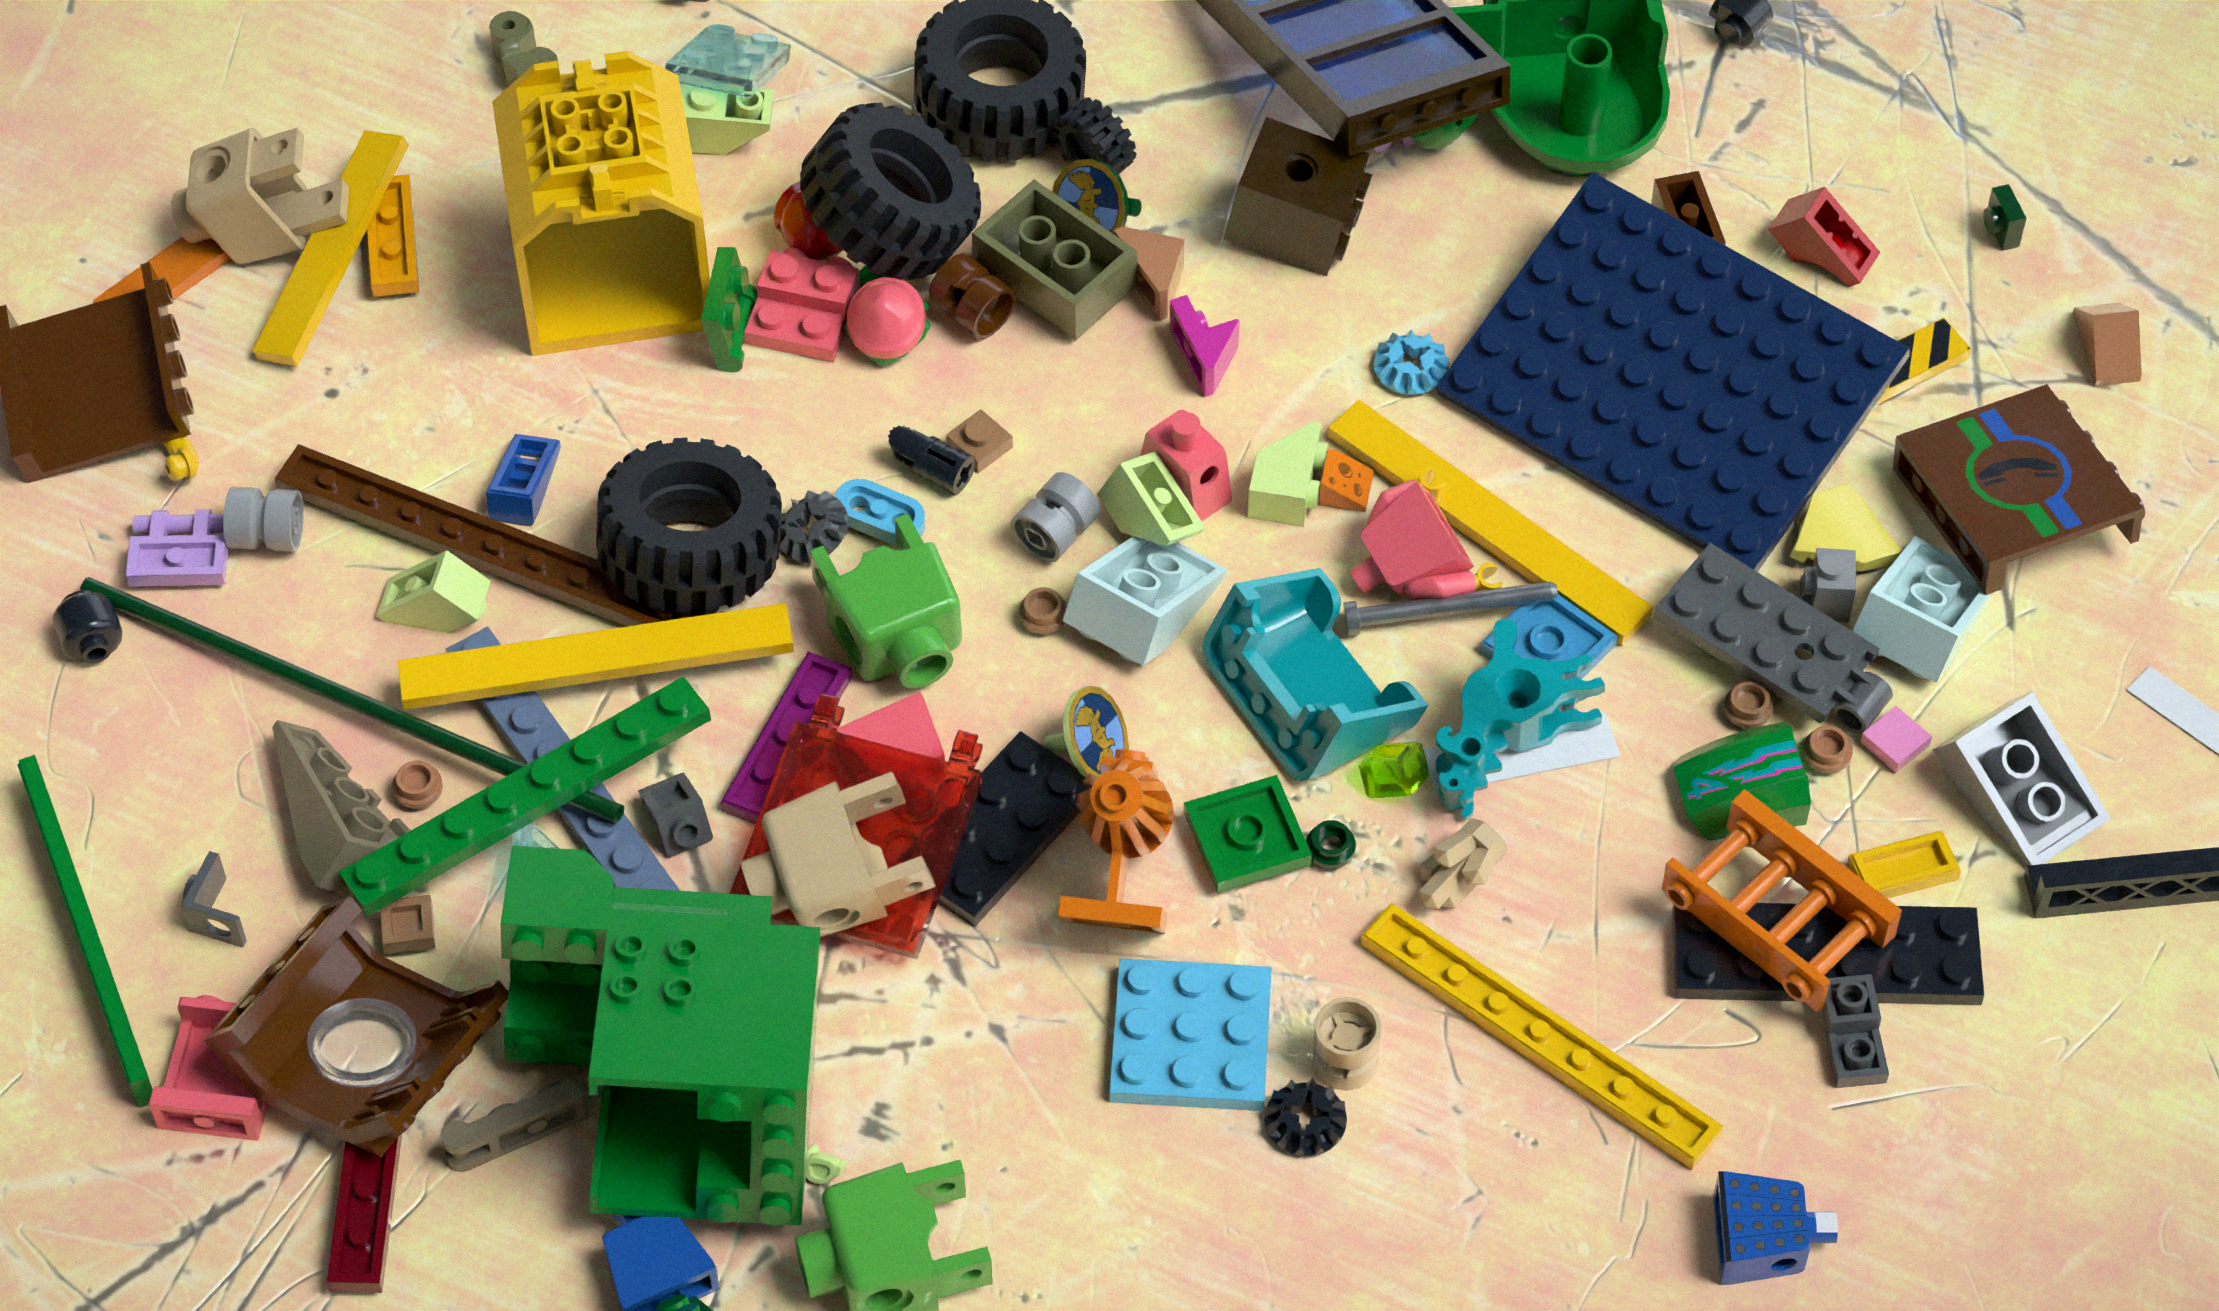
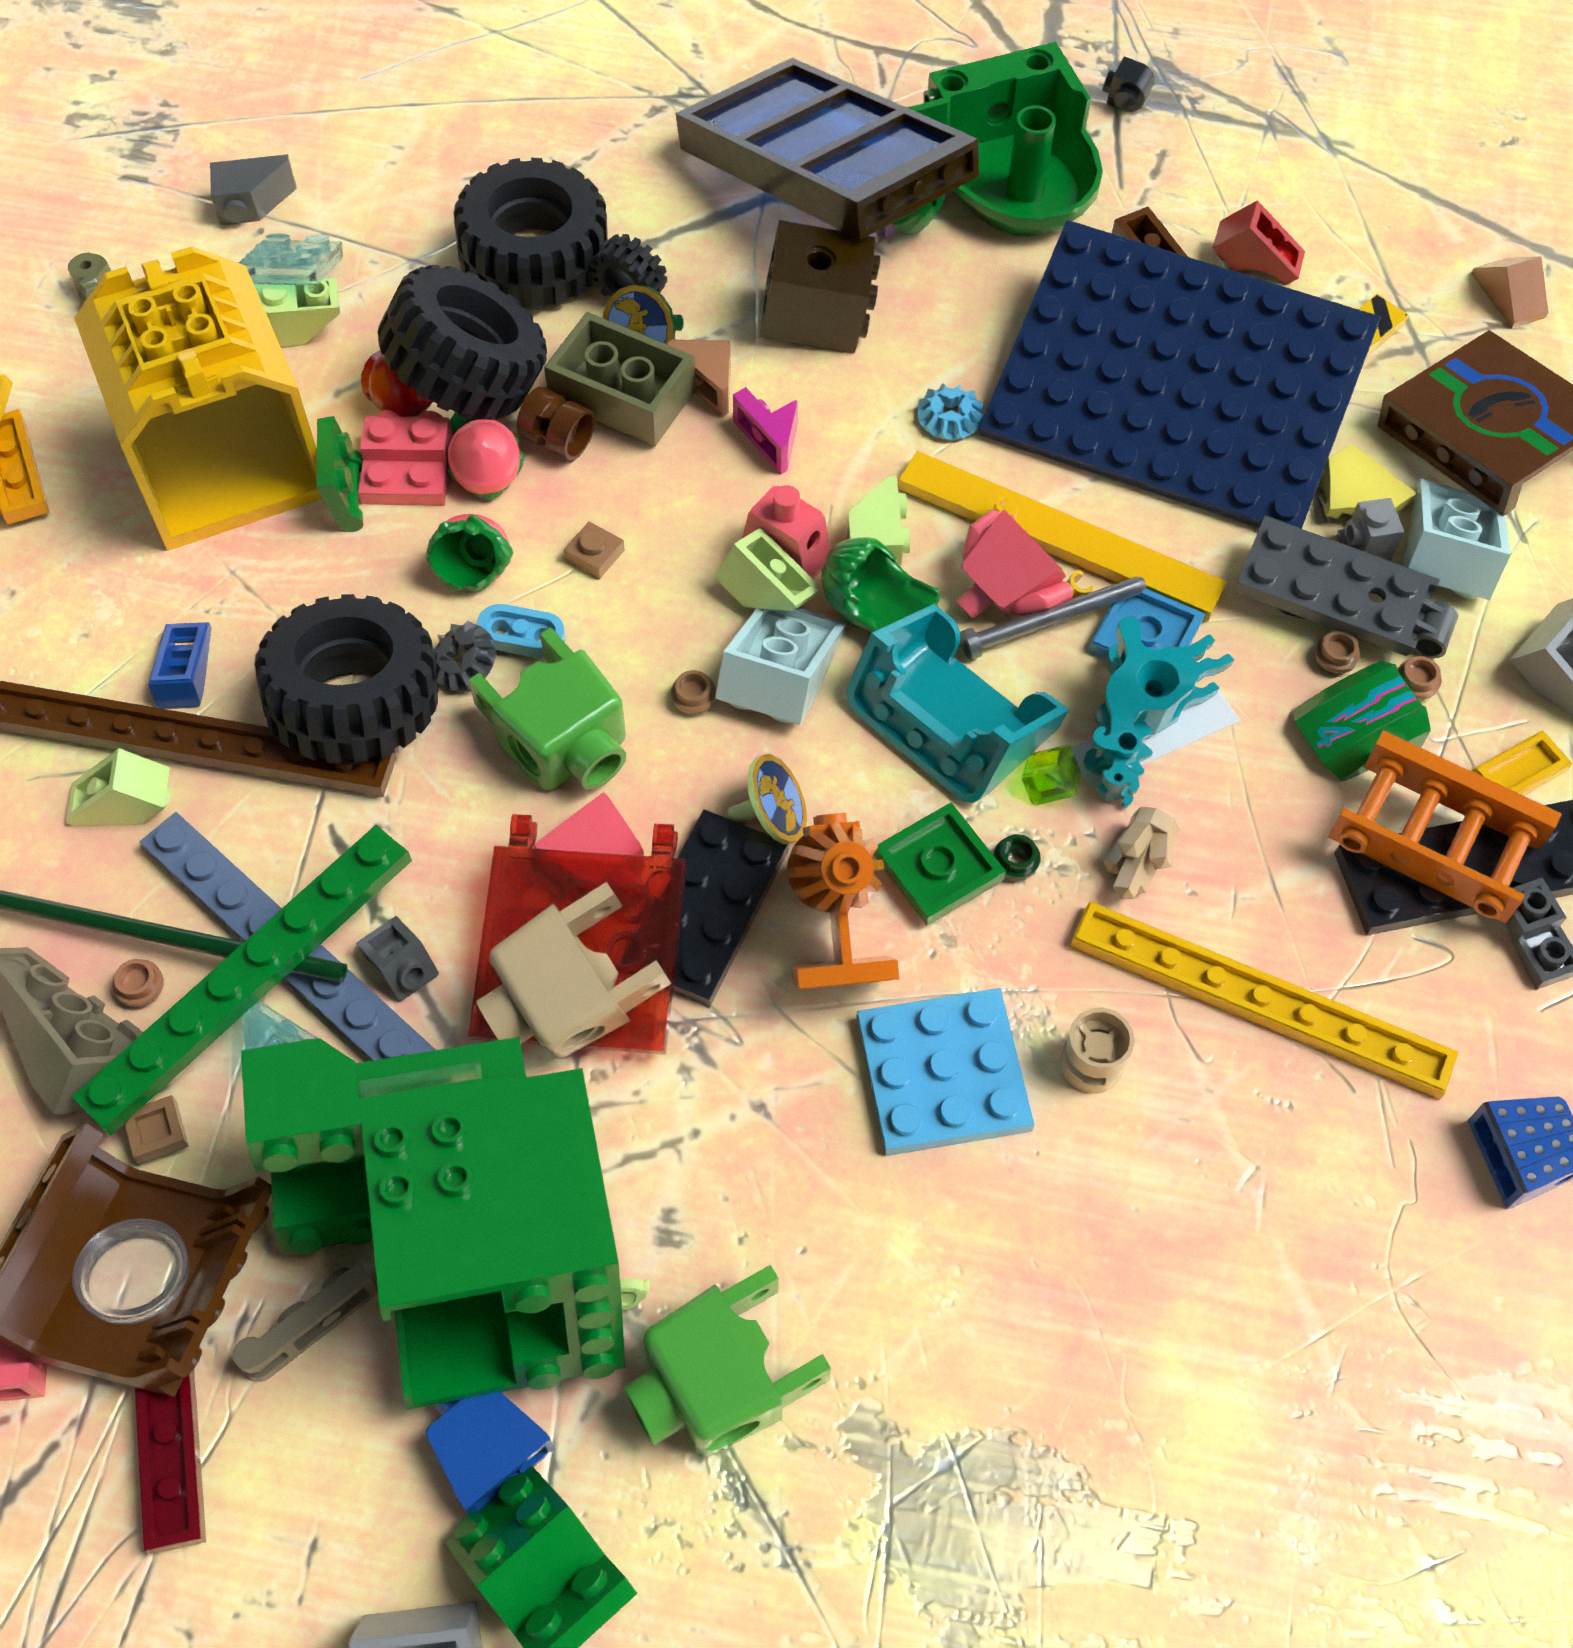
camera: 15 degrees left, 5 degrees up
yellow tile [397,603,794,710] -> none
magenta tile [721,651,853,827] -> none
black hinge [888,425,976,494] -> none
light grey wheel [1011,472,1100,562] -> none
black gear [1264,1077,1347,1156] -> none
orange slope [1319,448,1374,512] -> none
bright pink tile [1860,706,1932,773] -> none
dark green plate [1983,184,2027,251] -> none
none -> green hair [425,514,513,593]
none -> green piece [821,537,940,633]

